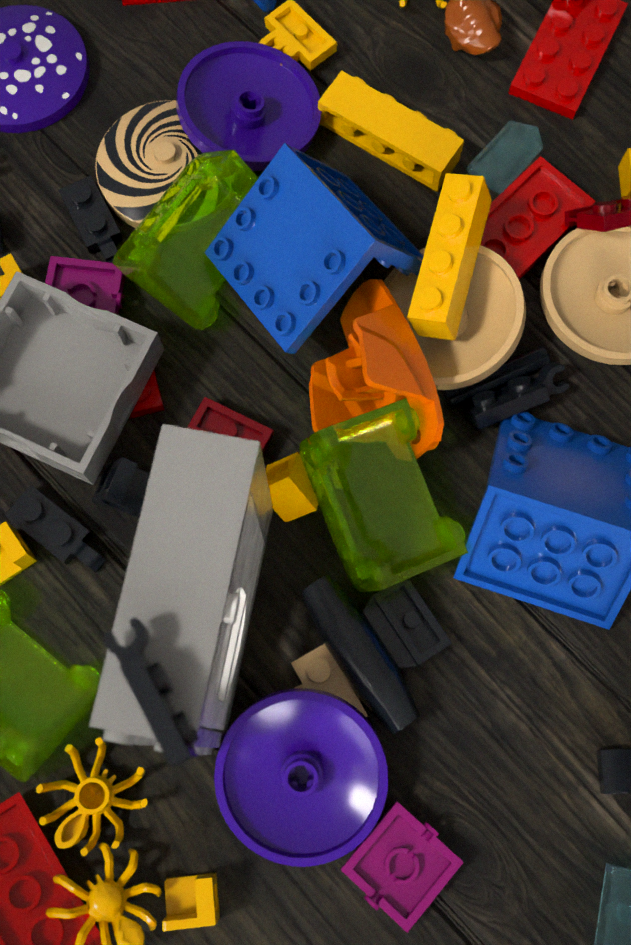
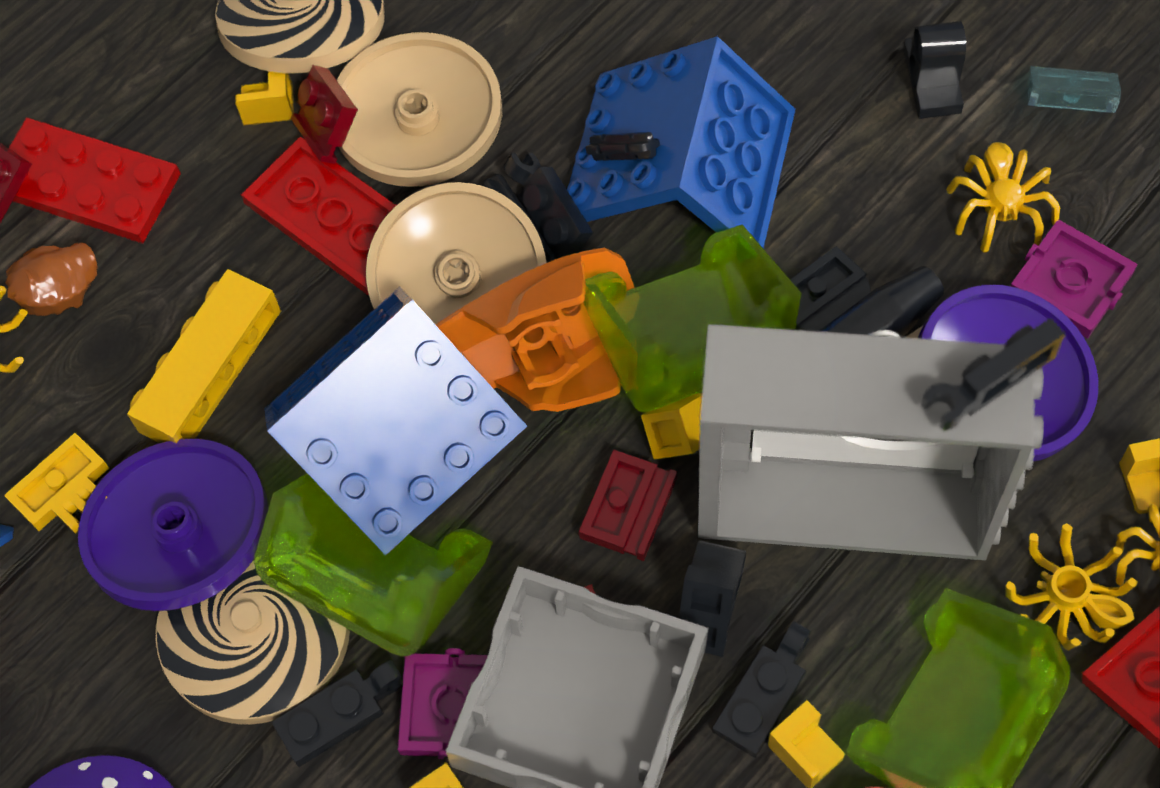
camera: 90 degrees left, 10 degrees down
yellow brick [407,173,492,341] -> none
clear light blue slope [466,120,543,194] -> none
none -> black axle [586,132,660,161]
none -> yellow animal [946,142,1060,253]

